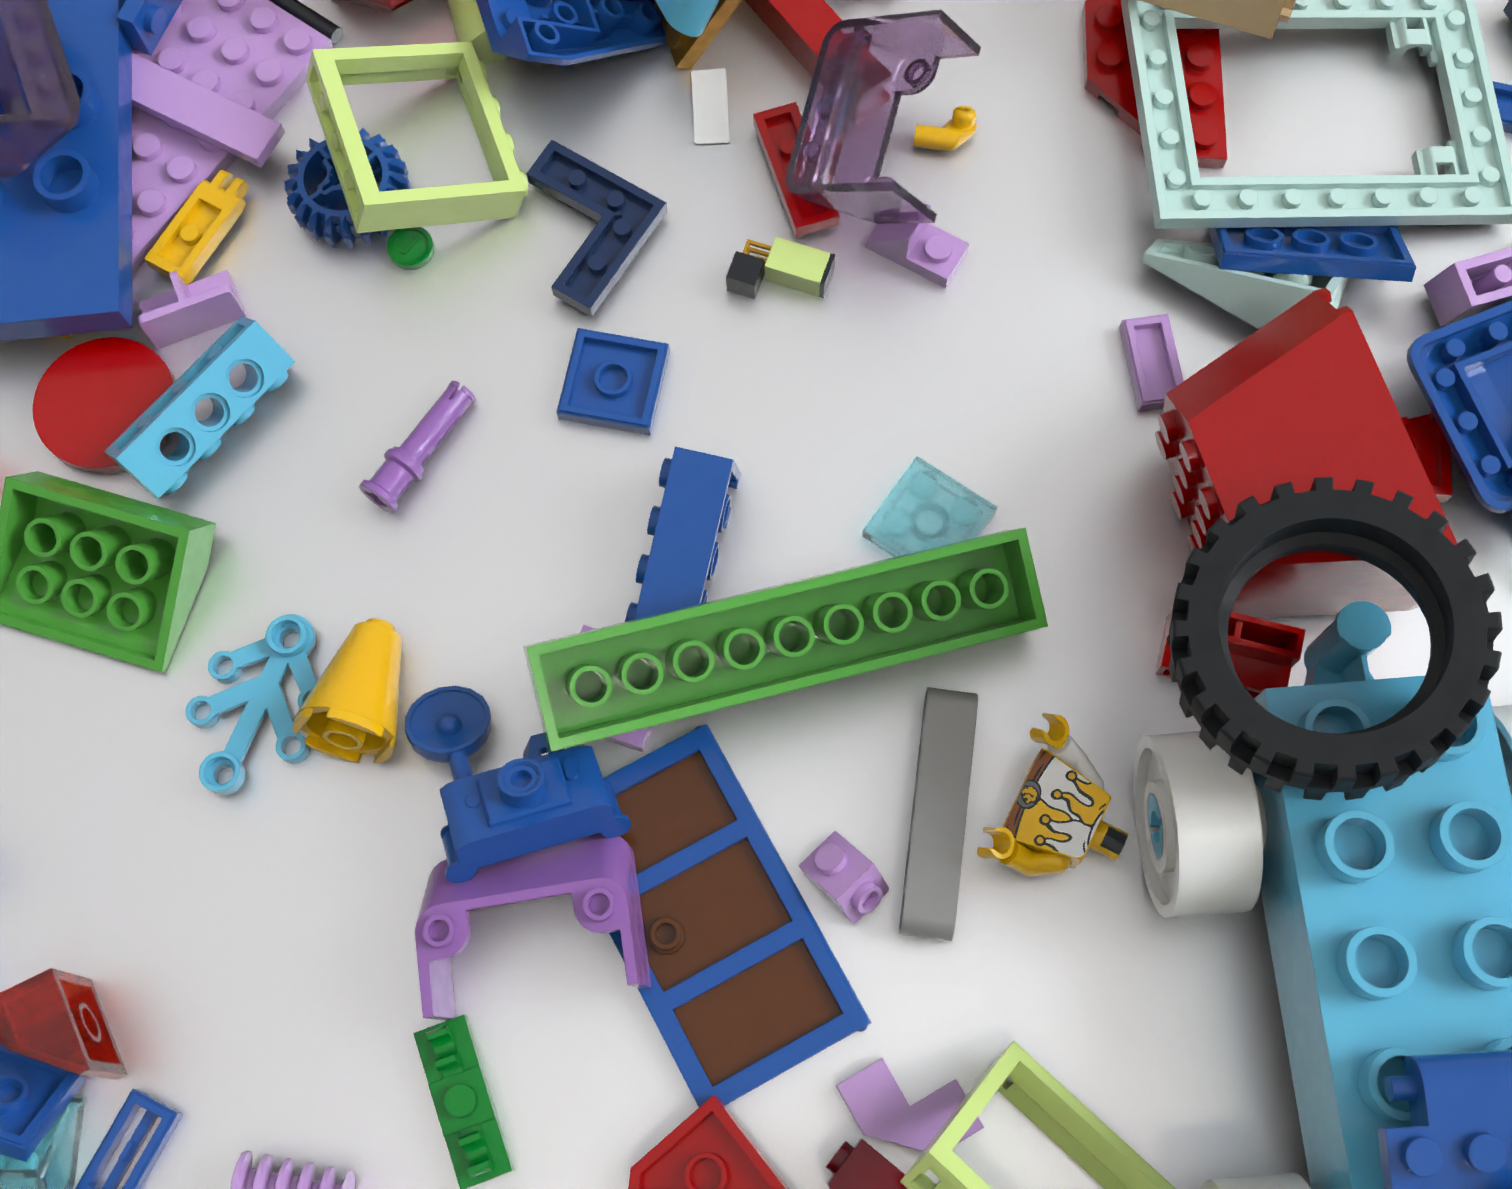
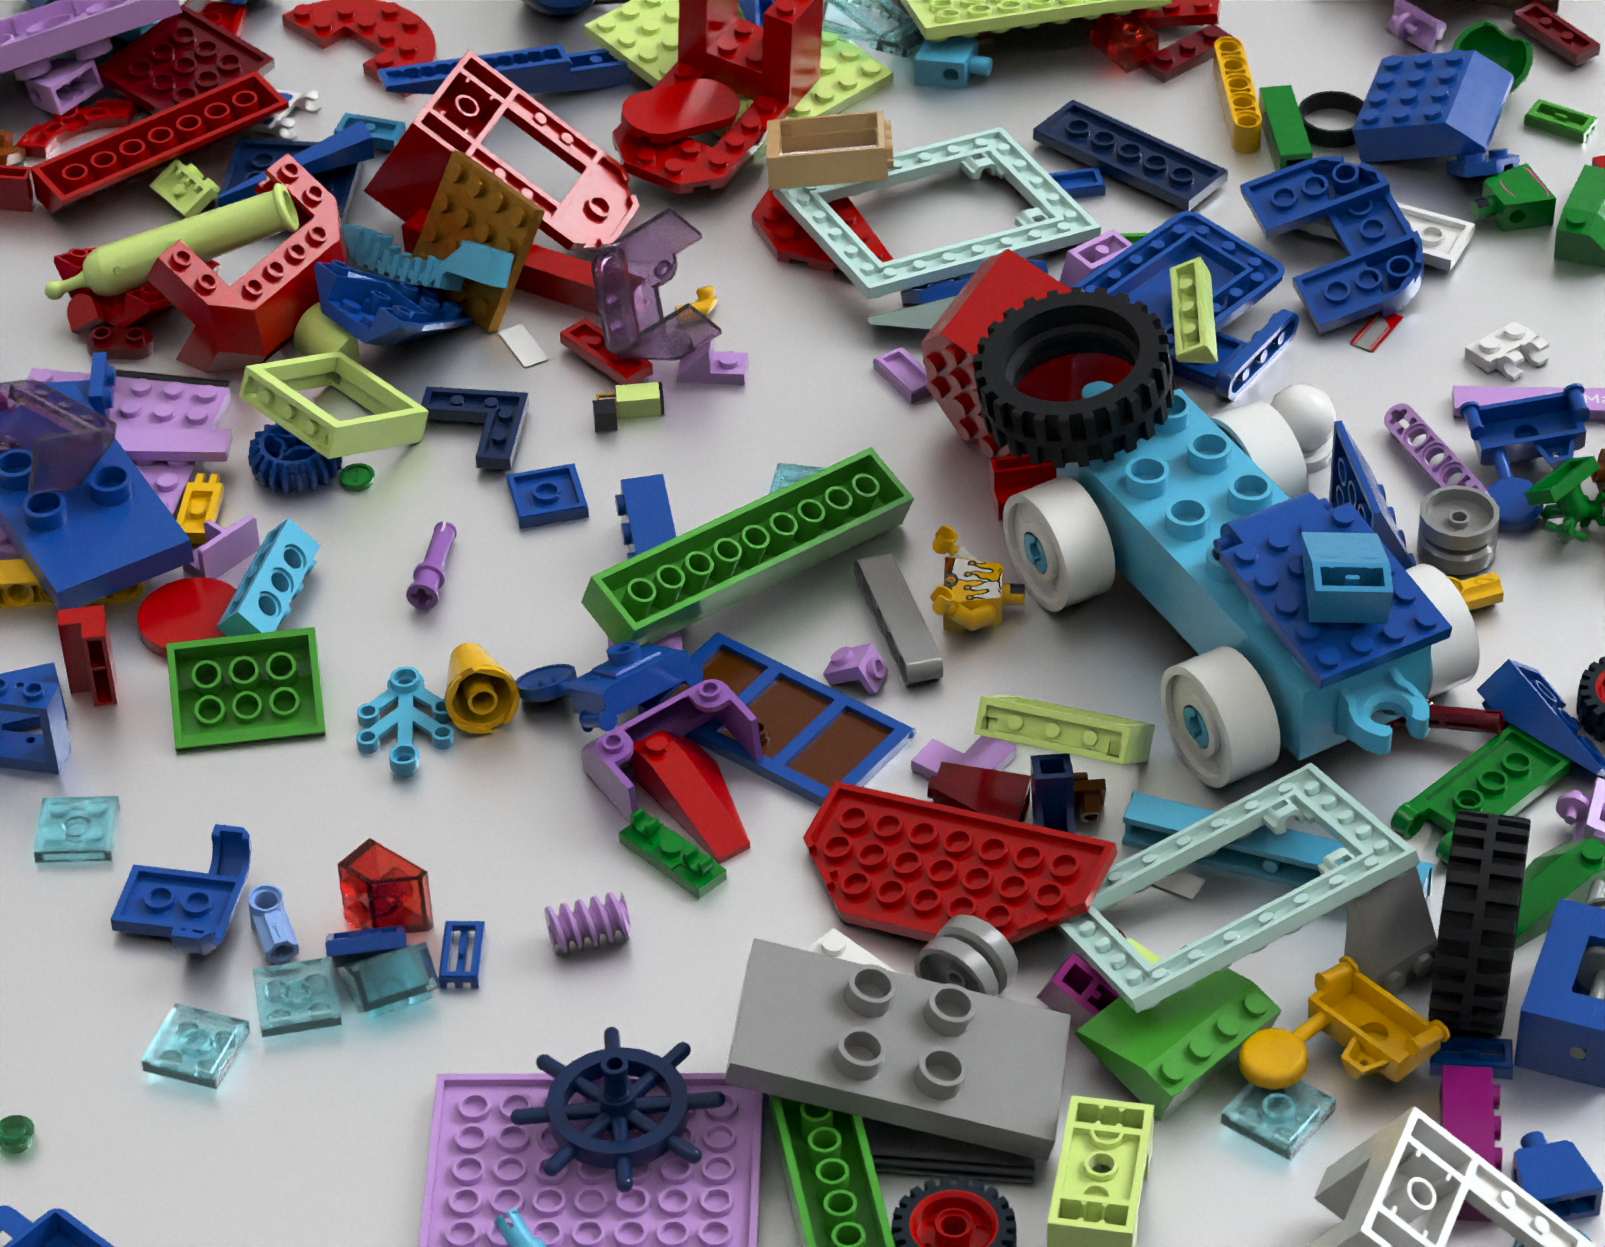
camera: 25 degrees left, 30 degrees down
none -> red wedge [631,730,750,864]

